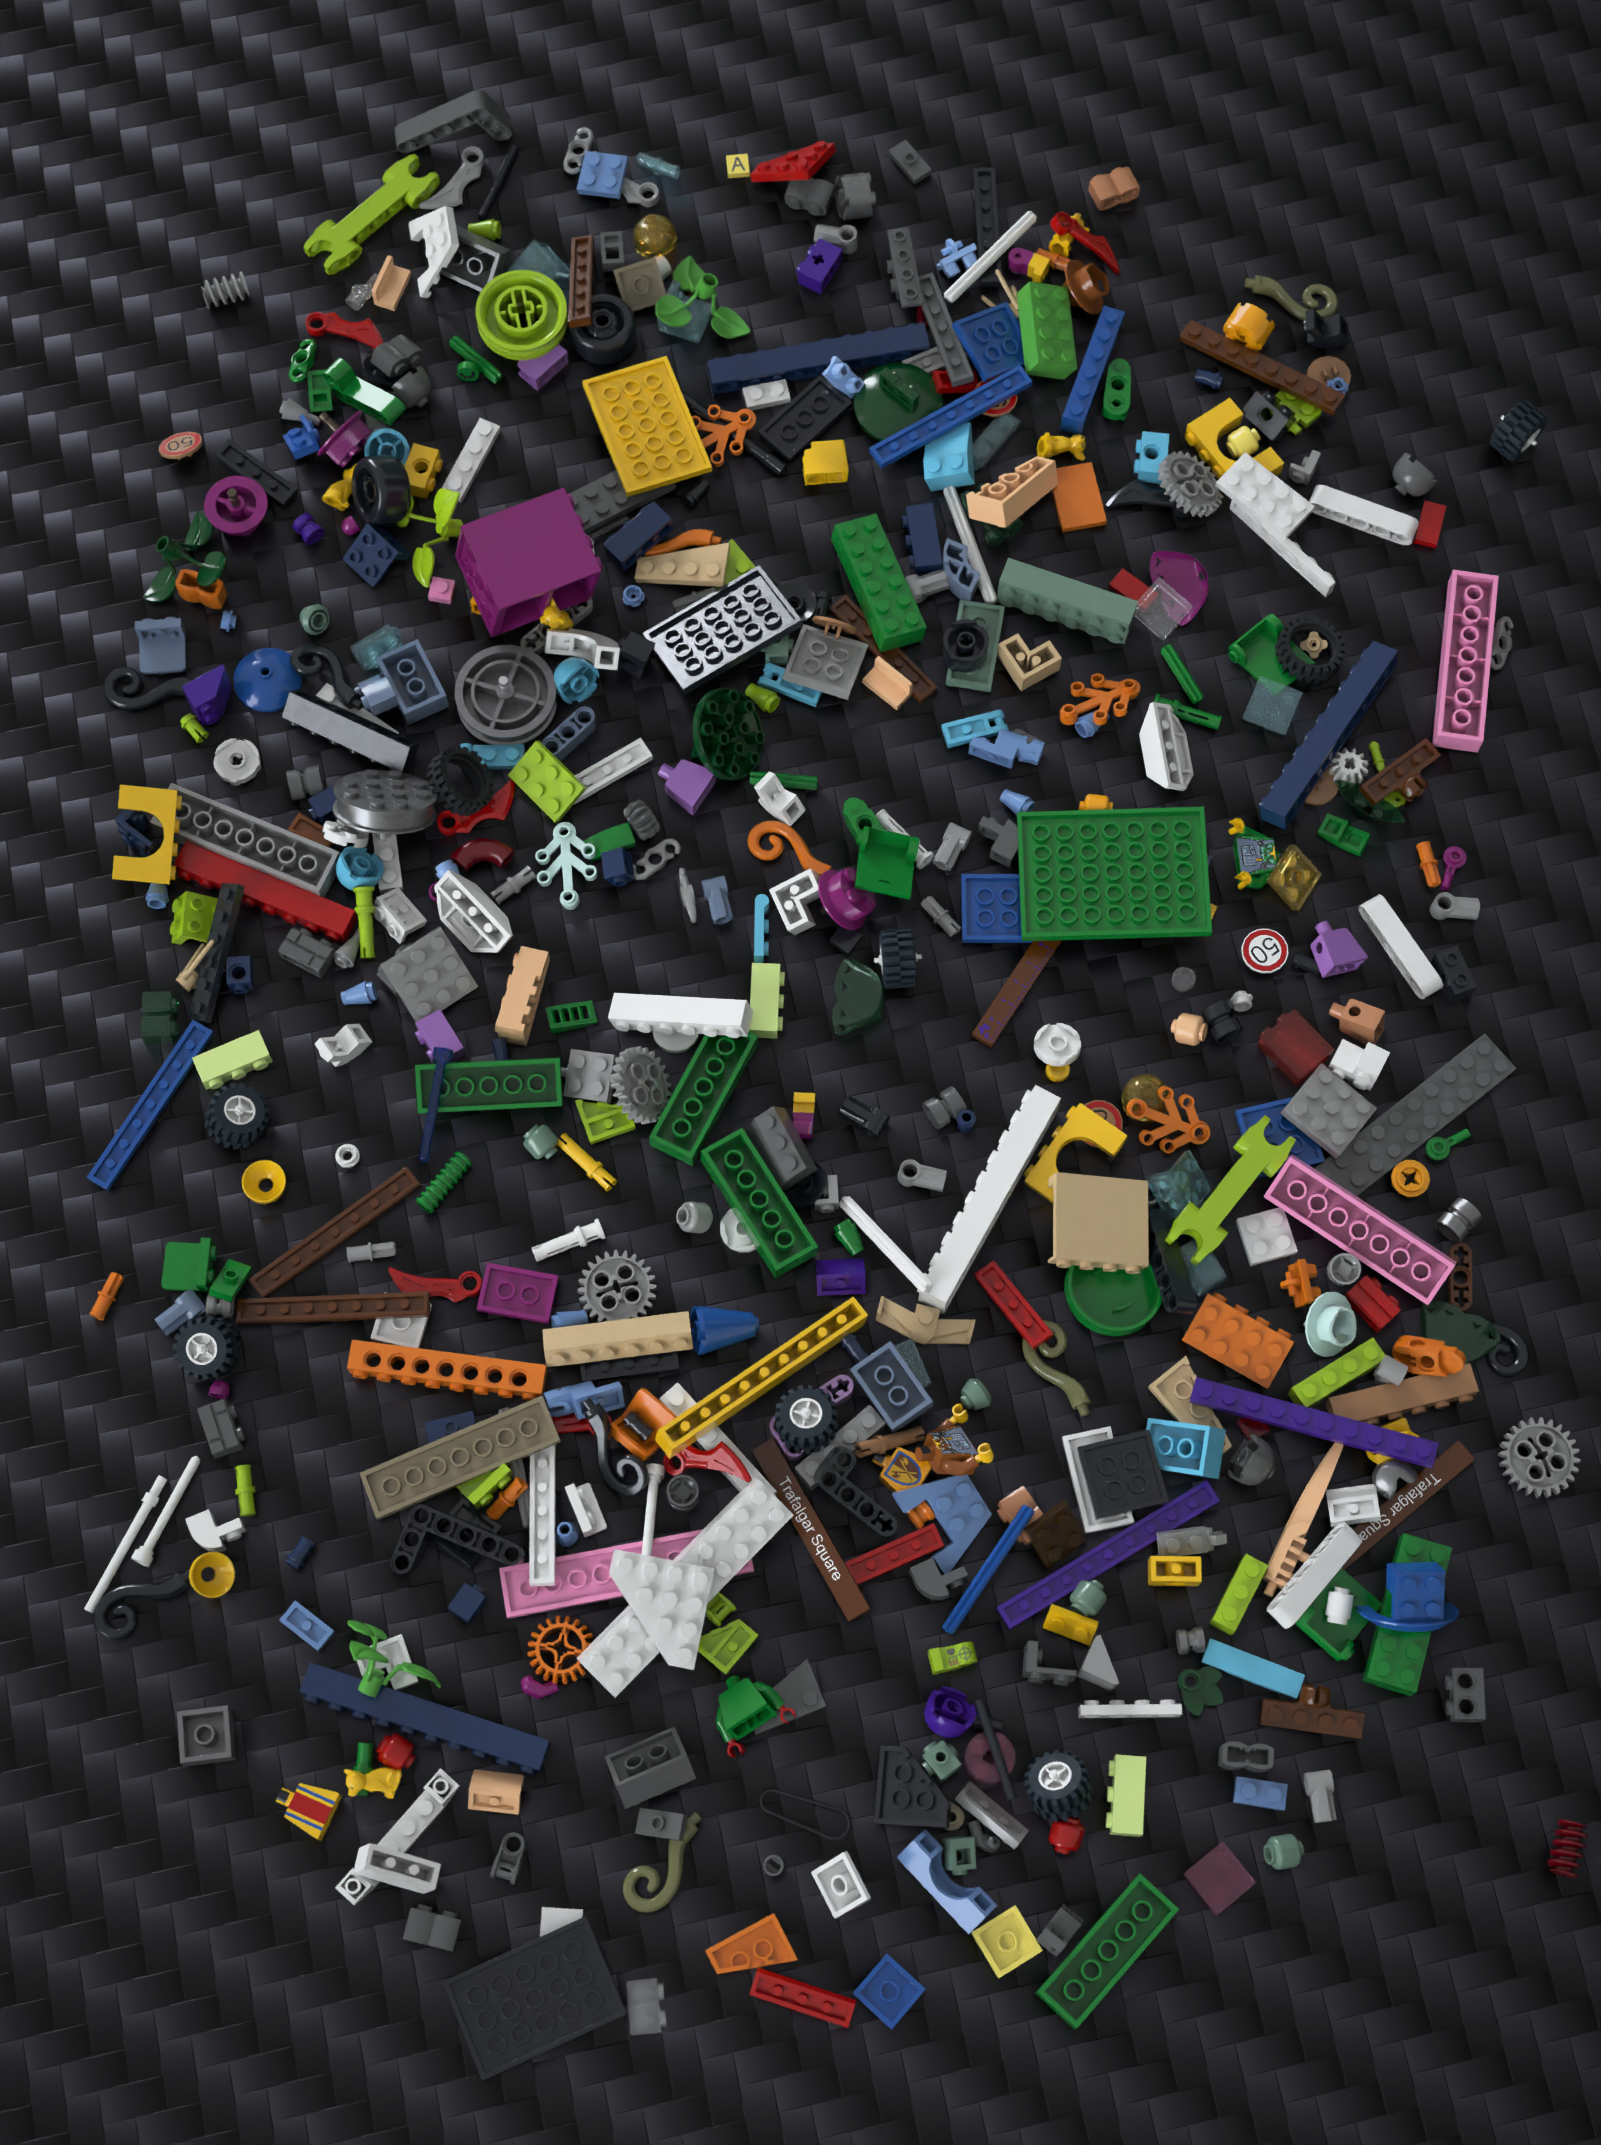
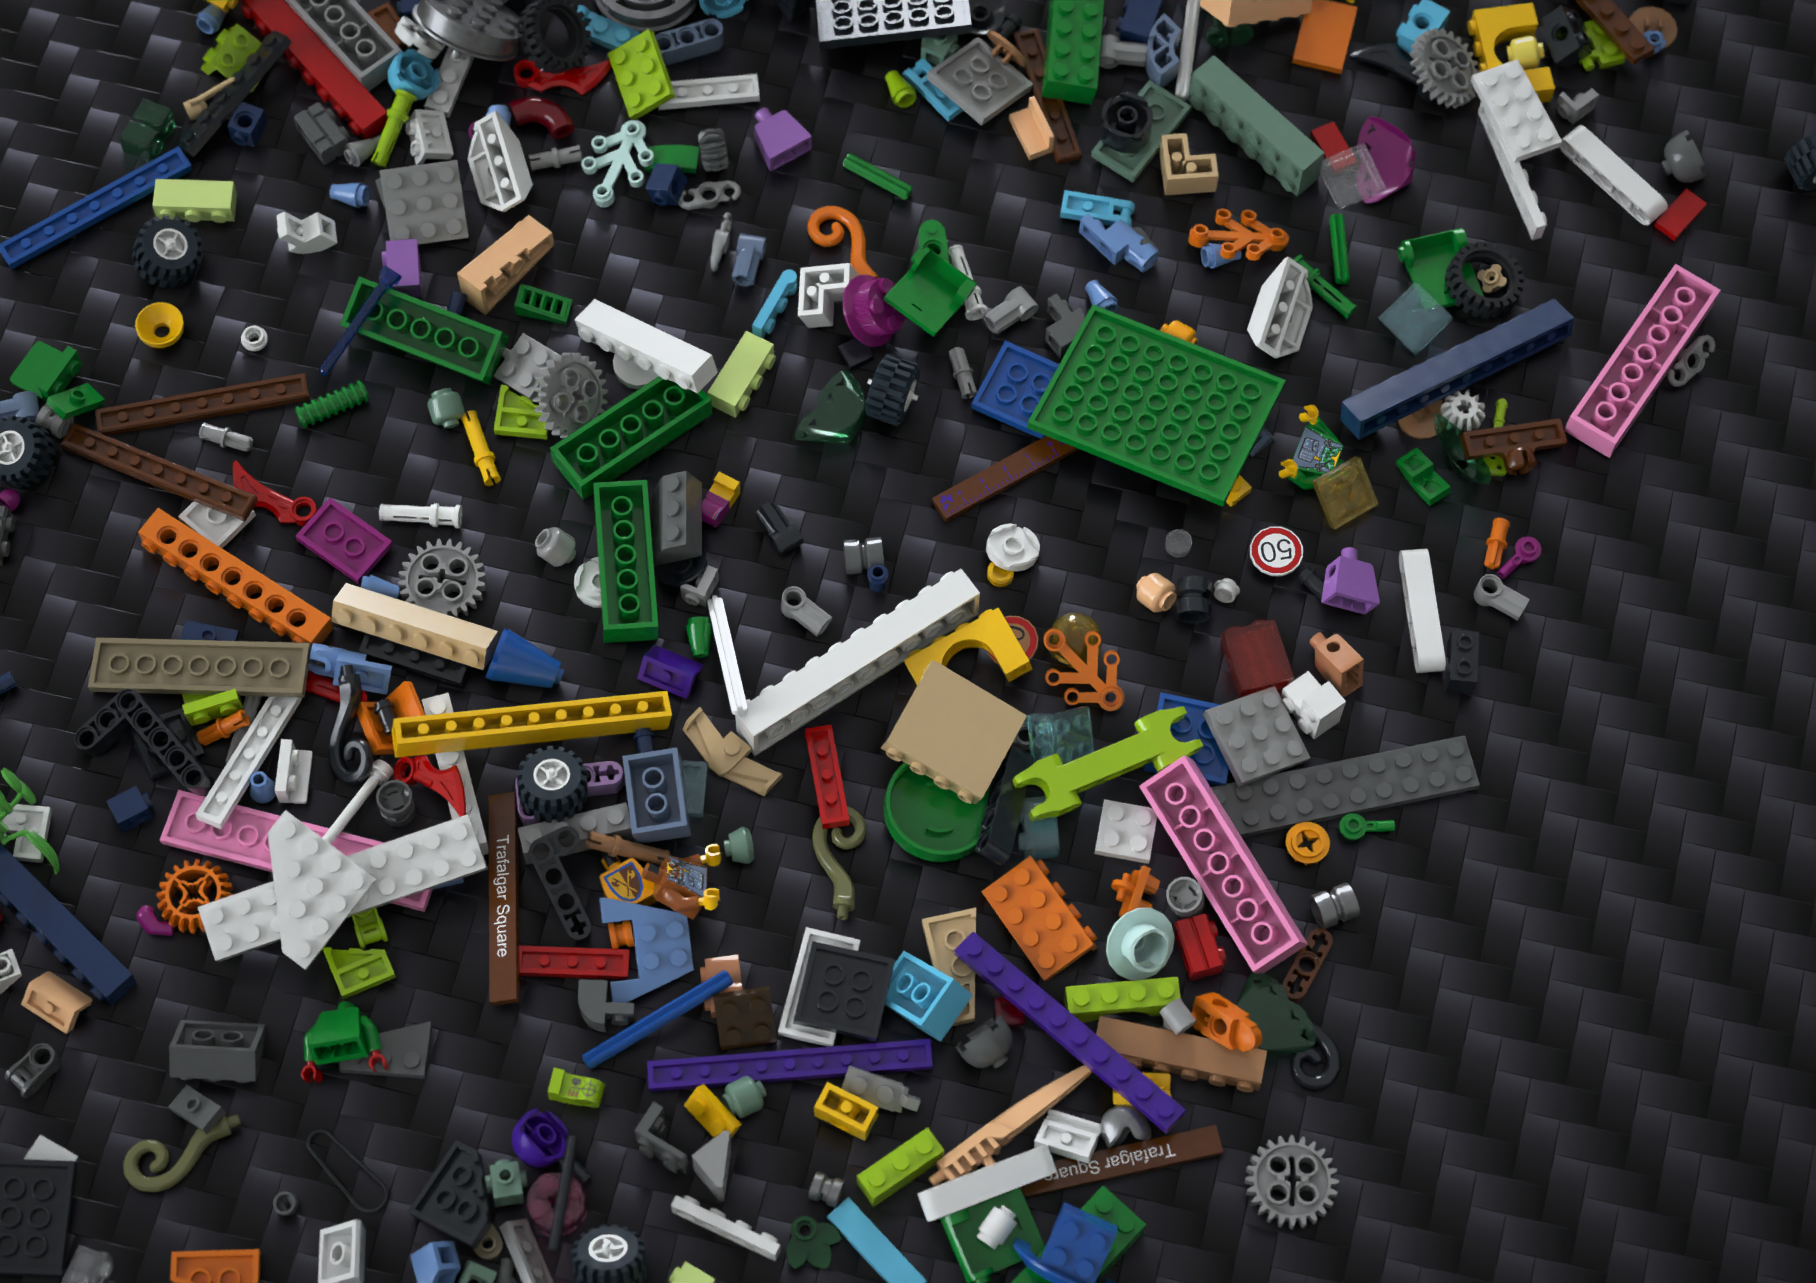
camera: 25 degrees right, 5 degrees down
dark green bracket [691,687,765,781] -> none
white brick [754,771,806,826] -> none

